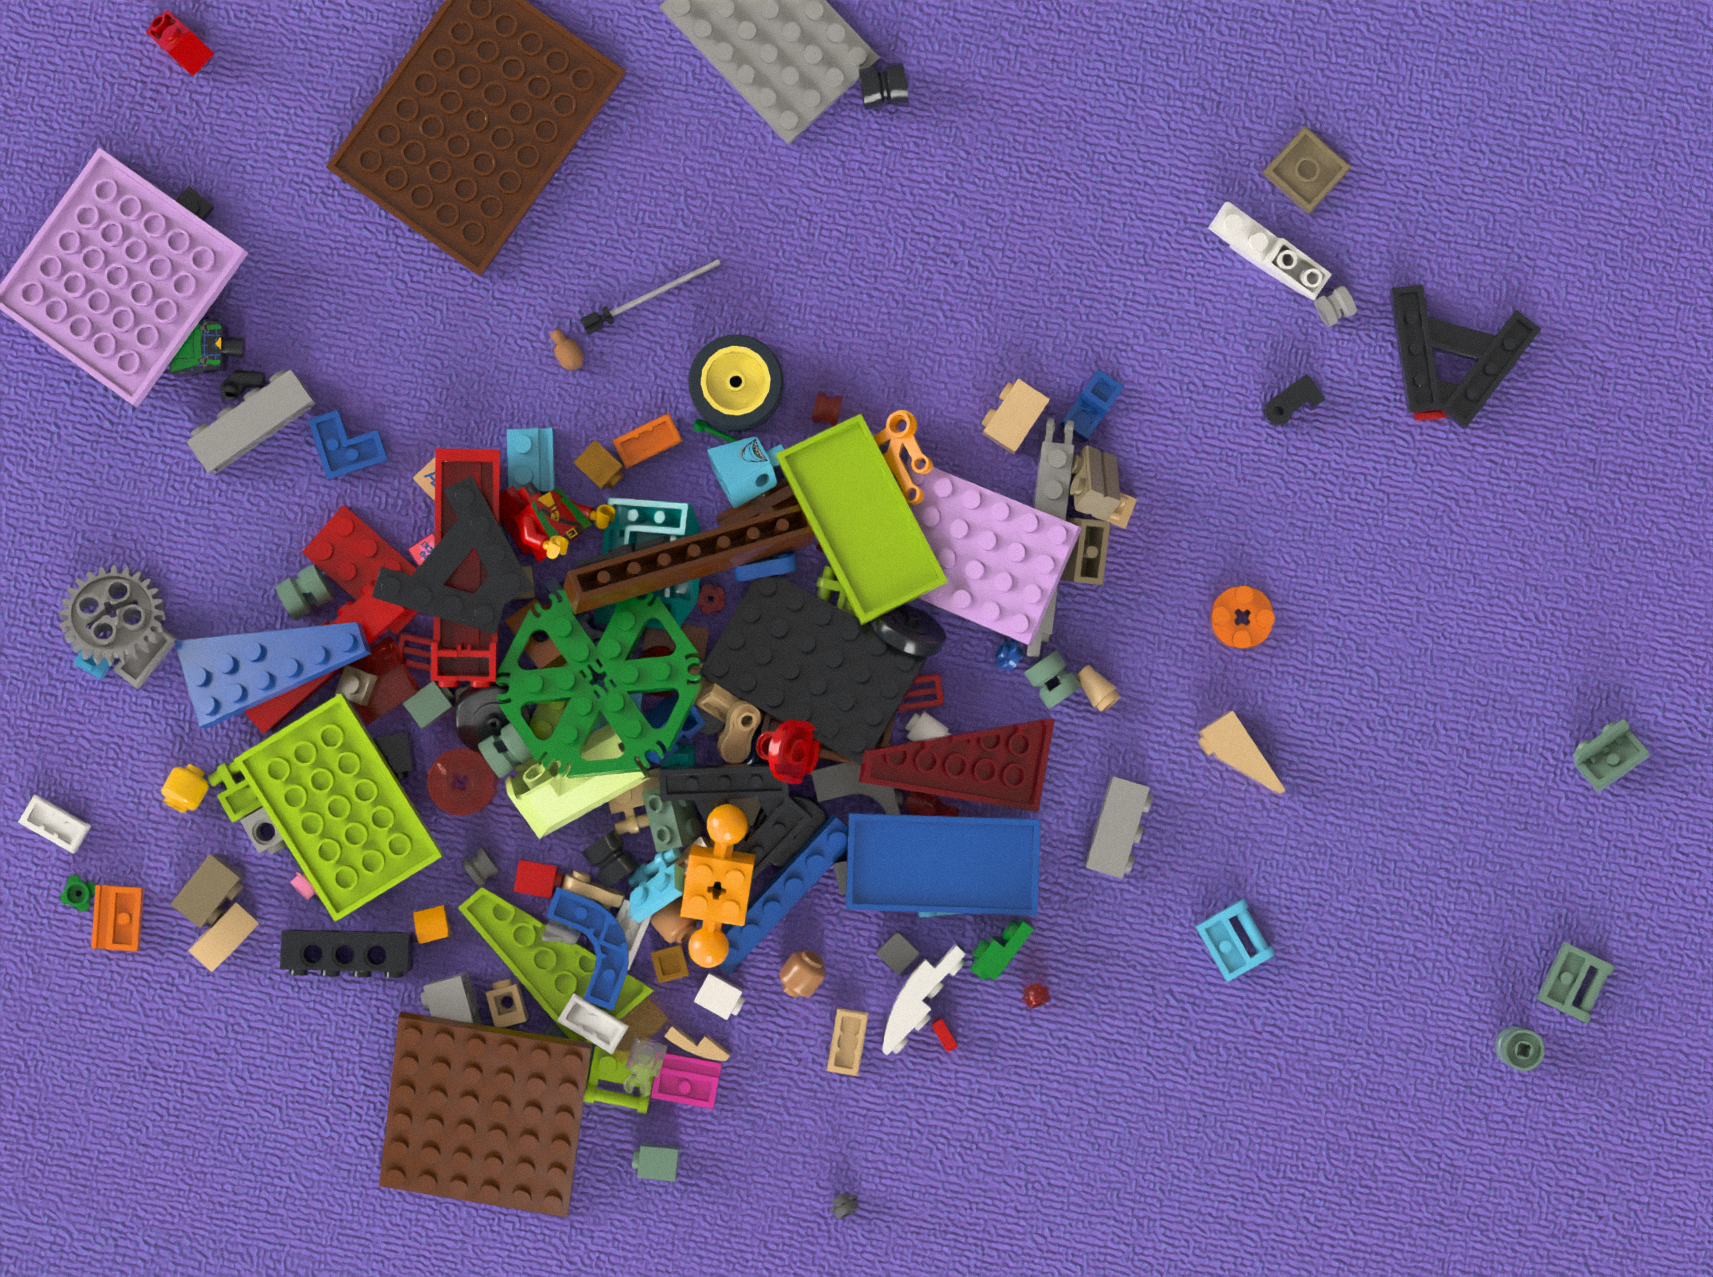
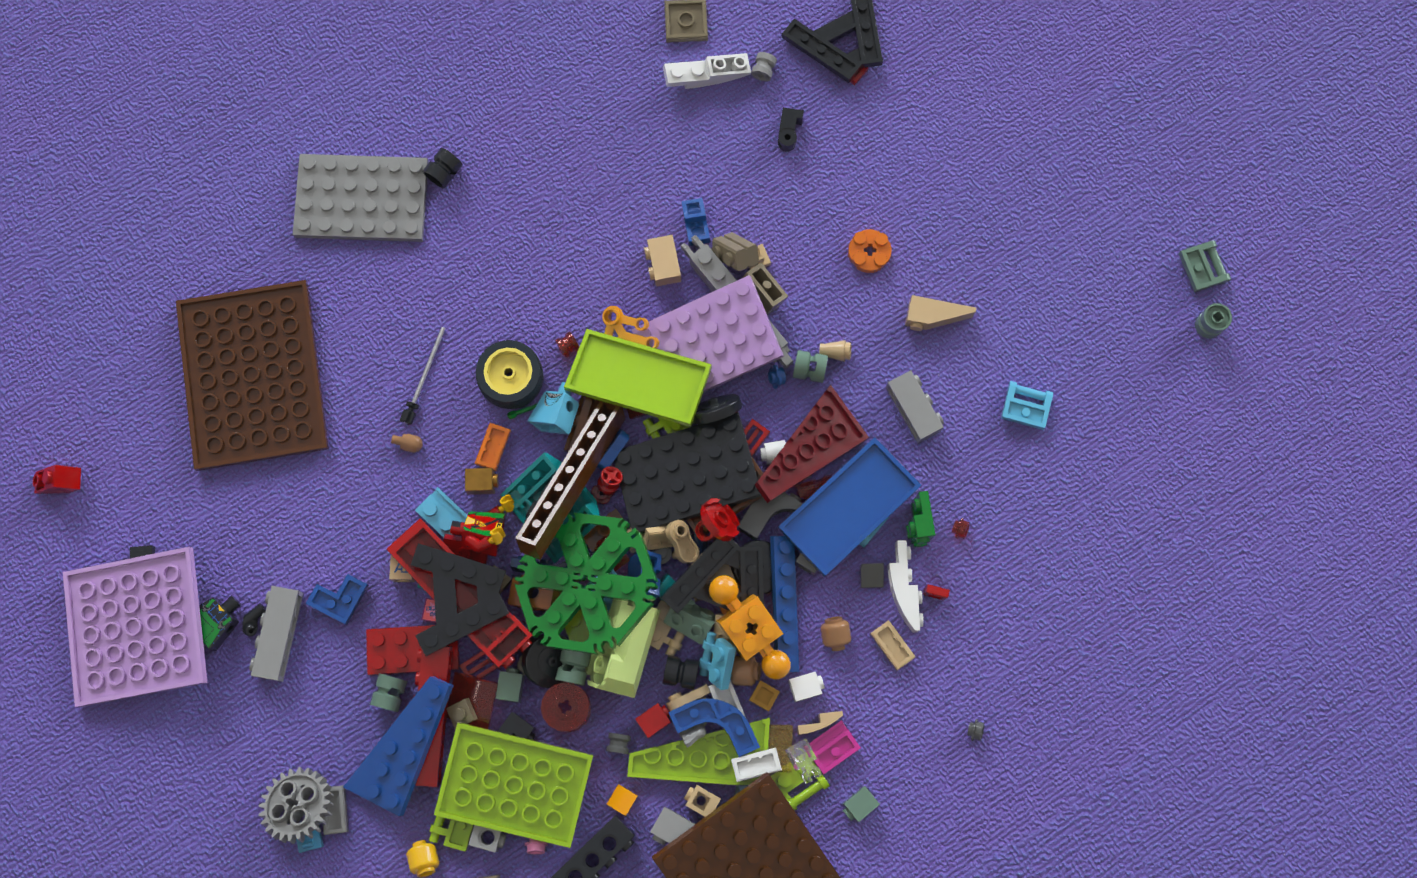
camera: 45 degrees left, 10 degrees down
sand green bracket [1573,718,1649,793] -> none
none -> red wheel [597,466,623,495]

